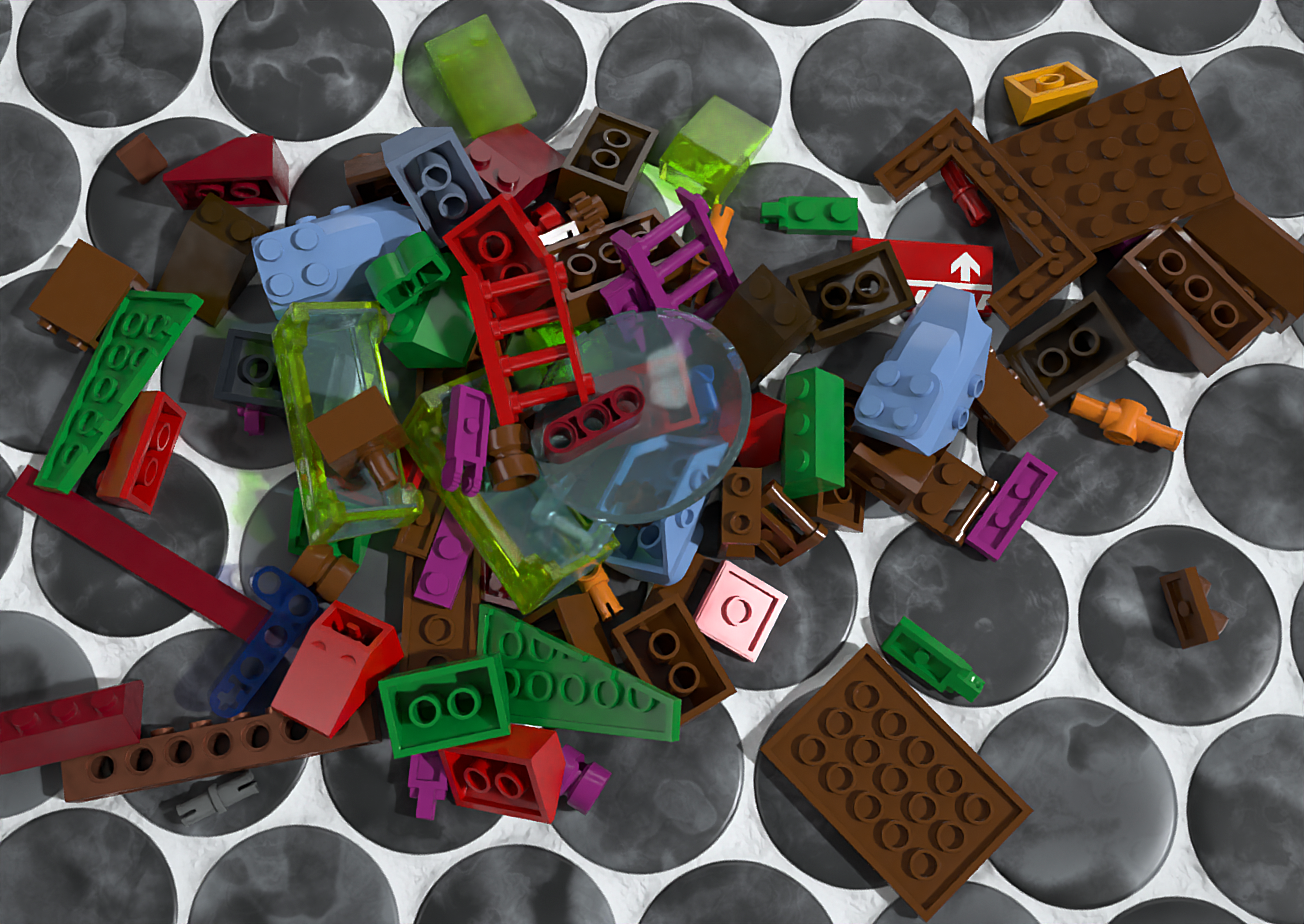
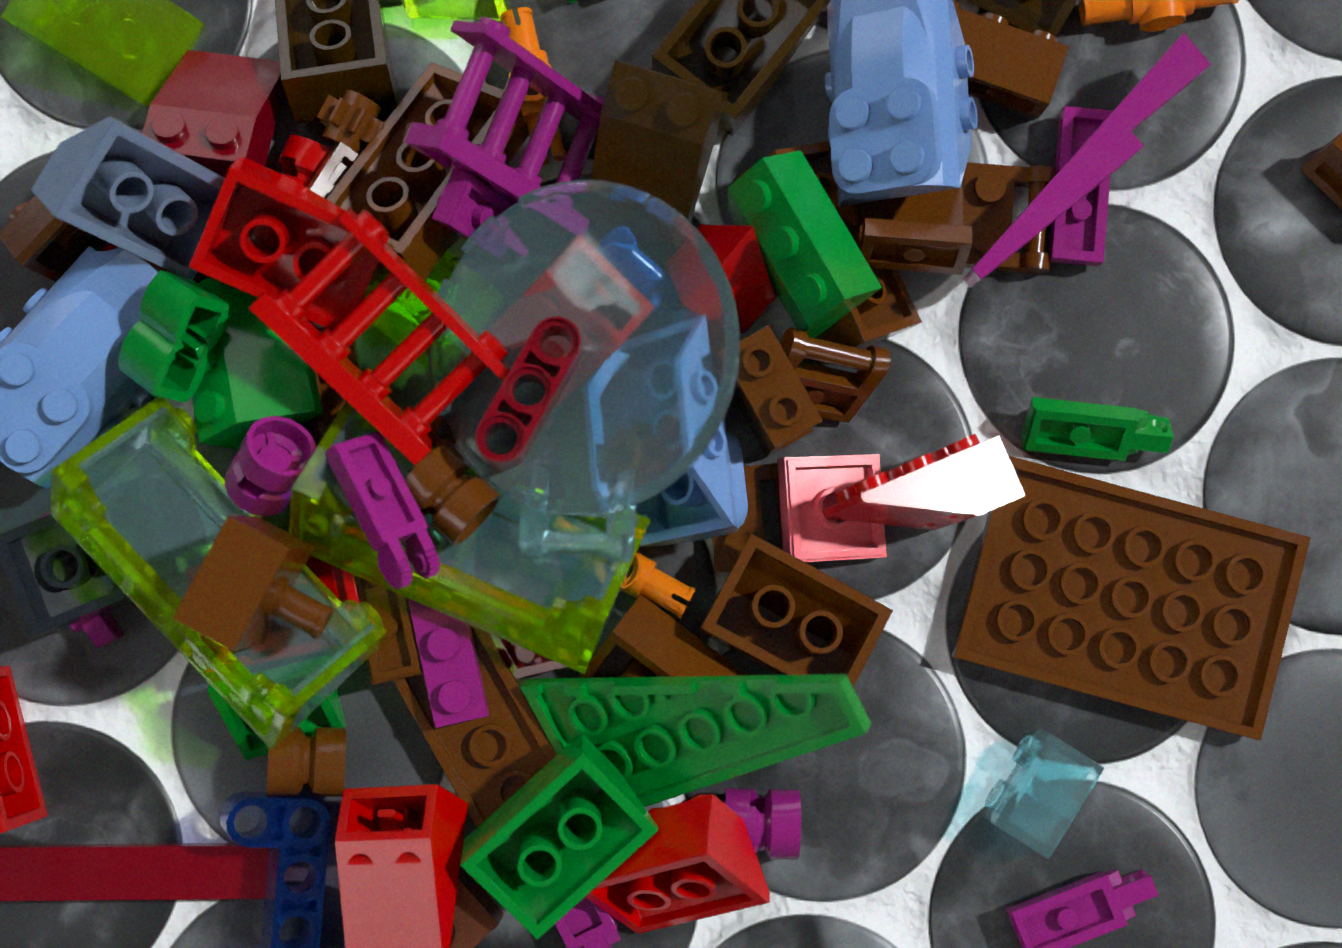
camera: 30 degrees left, 10 degrees up
none -> magenta wheel [225,416,316,517]
none -> slope [822,434,1025,530]
none -> magenta slope [963,33,1211,288]
none -> clear light blue brick [984,729,1104,859]

